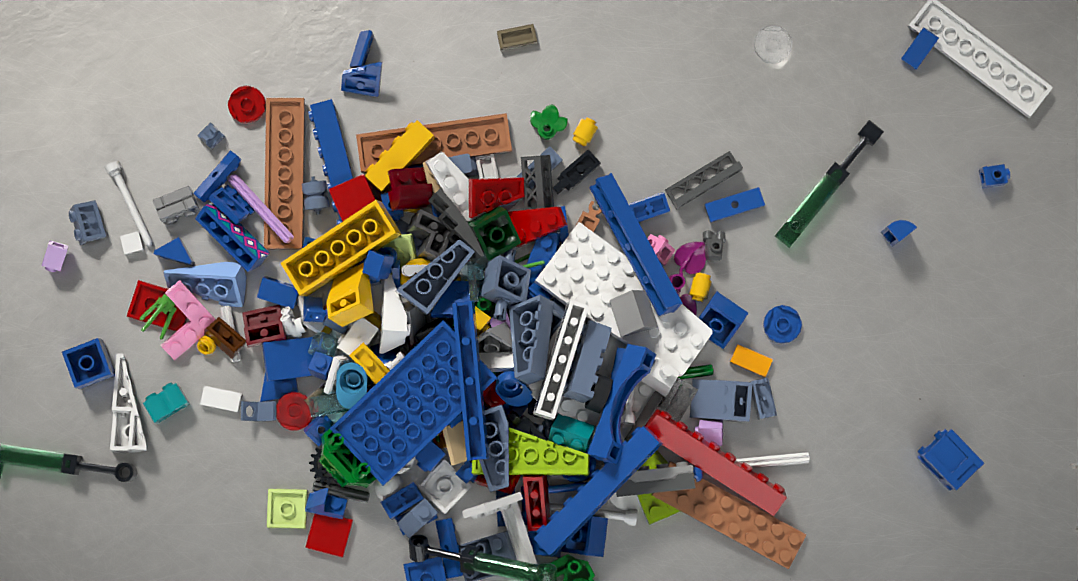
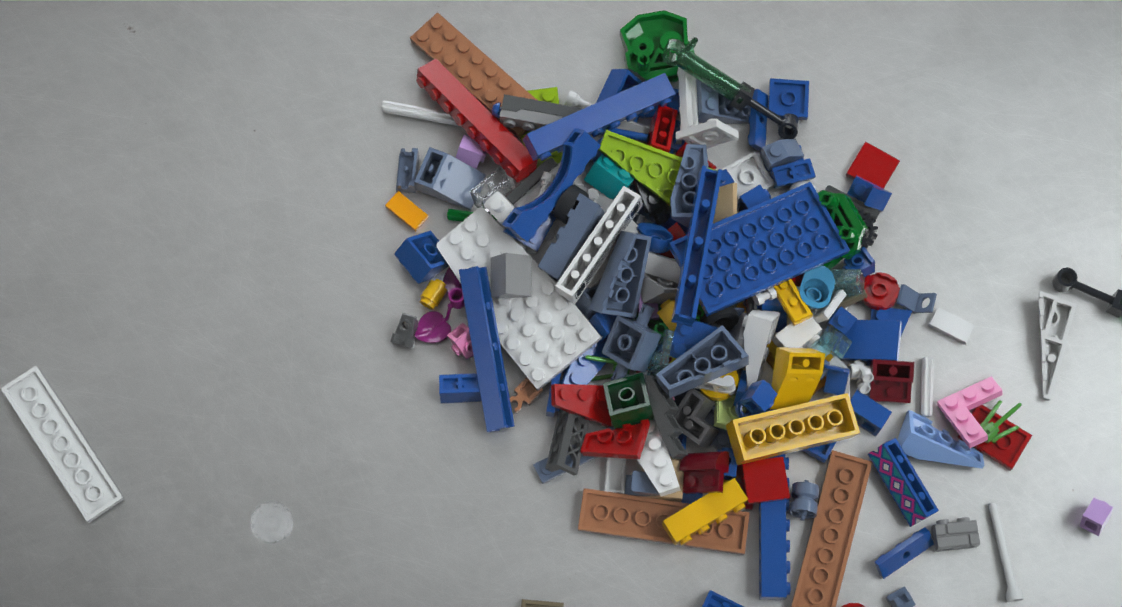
camera: 165 degrees left, 10 degrees down
blue brick [62,338,115,389] -> none
sand blue bracket [69,200,106,245] -> none
white tile [120,231,144,255] -> none
teal brick [143,382,190,424] -> none
blue slope [154,237,194,266] -> none
yellow plate [197,336,216,355] -> none
reddish brown slope [204,317,246,359] -> none
blue plate [208,185,255,224] -> none
lavender axle [228,174,294,244] -> none
yellowish green tile [267,489,308,529] -> none
green plate [530,104,568,140] -> none
black hinge [553,149,601,194] -> none
yellow brick [572,117,598,147] -> none
dark grey fence [665,151,743,209] -> none
blue tile [704,187,765,223] -> none
blue tile [763,305,802,344] -> none
clear green piece [775,120,884,248] -> none
blue brick [881,220,917,247] -> none
blue tile [901,27,939,69] -> none
blue container [917,429,985,491] -> none
blue brick [979,164,1010,189] -> none

